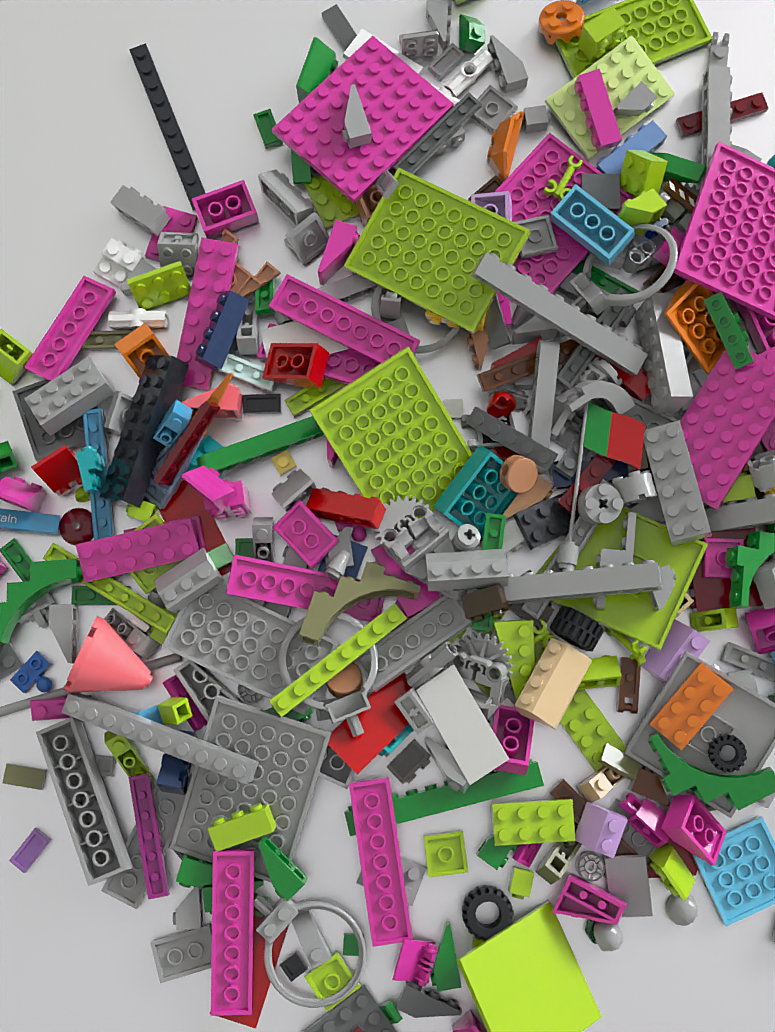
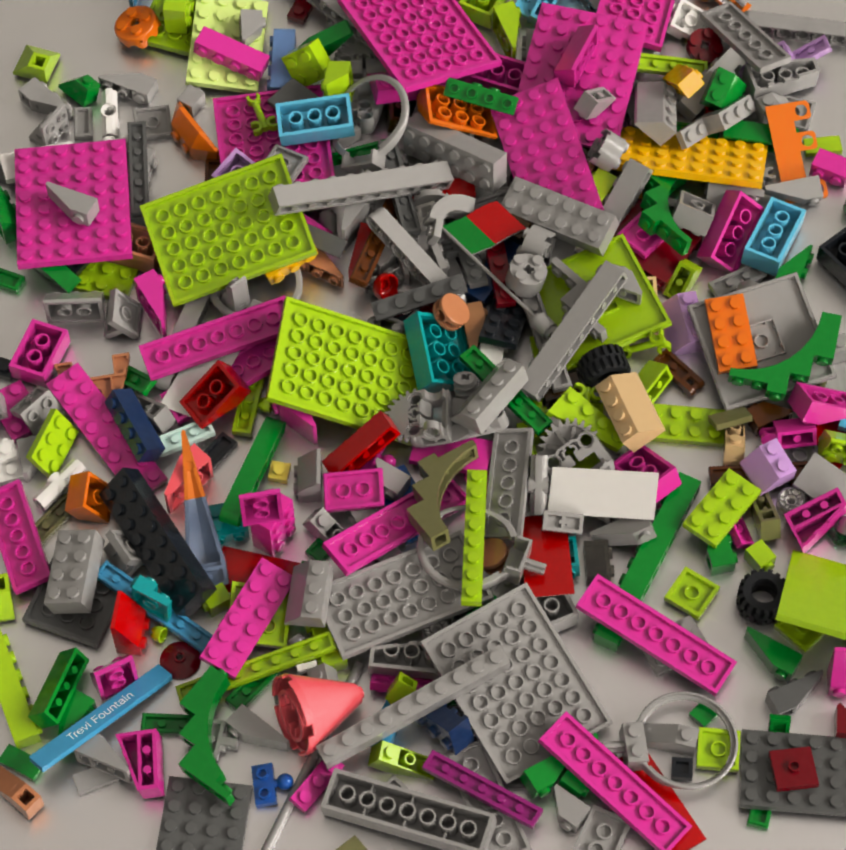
camera: 50 degrees left, 20 degrees down
dark azure slope [153,400,193,448] -> none
dark red plate [153,401,221,485] -> none
lime brick [208,803,276,851] -> none
green slope [258,835,307,901] -> none
light grey cone [325,549,350,580] -> none
light grey tile [375,169,399,199] -> none
dark pink hinge [392,939,438,987] -> none
dark brown brick [461,585,509,622] -> none
clear blue tile [645,217,669,240] -> none
reddish brown tile [662,177,697,212] -> none
black tyre [708,734,747,773] -> none

